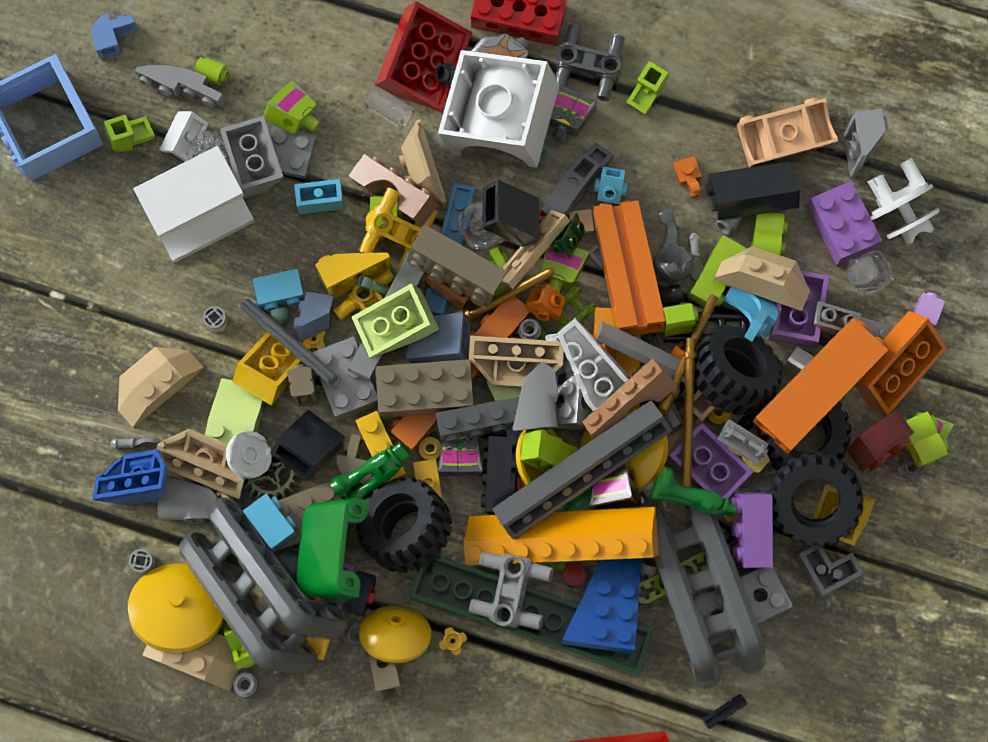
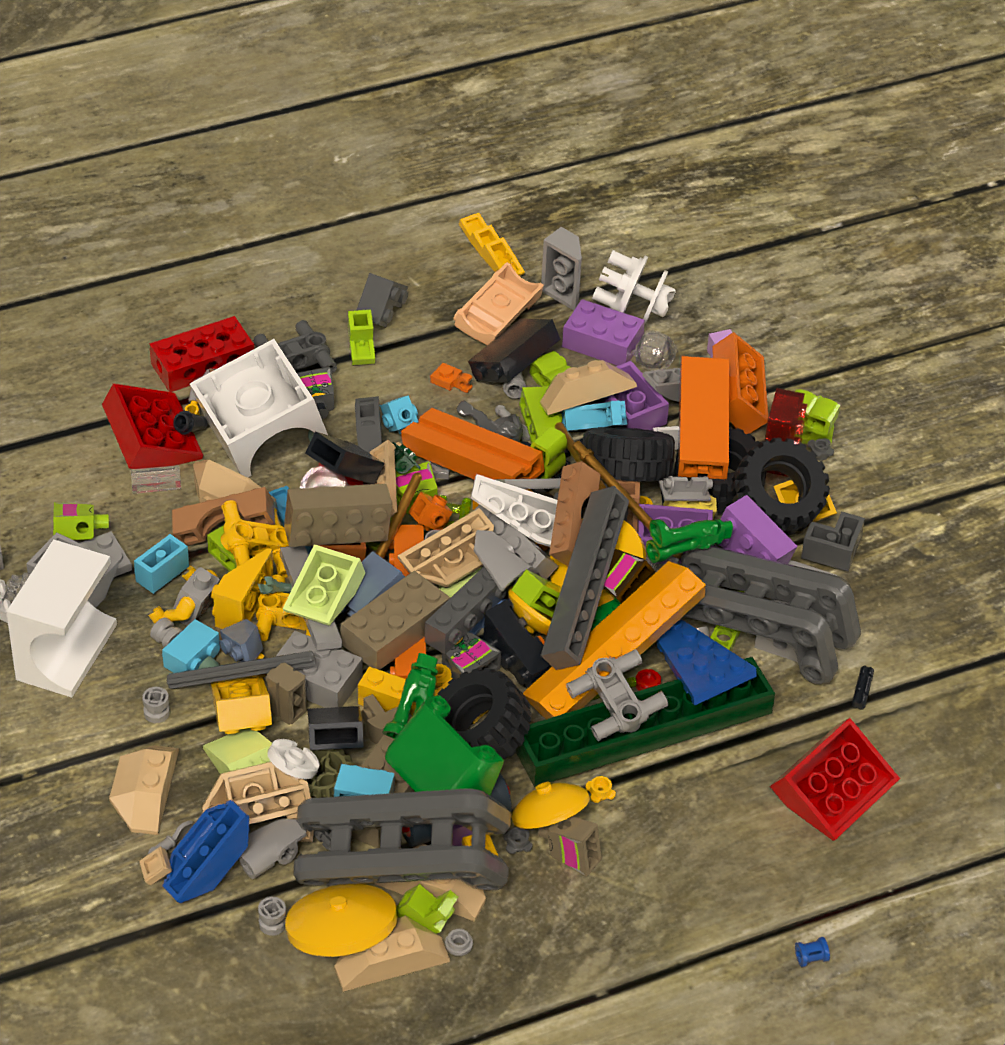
camera: 45 degrees left, 30 degrees down
none -> tan tile [139,847,172,885]
none -> torso [148,566,221,626]
none -> light grey wheel [150,618,183,648]
none -> dark grey brick [356,273,408,327]
none -> yellow slope [459,213,525,276]

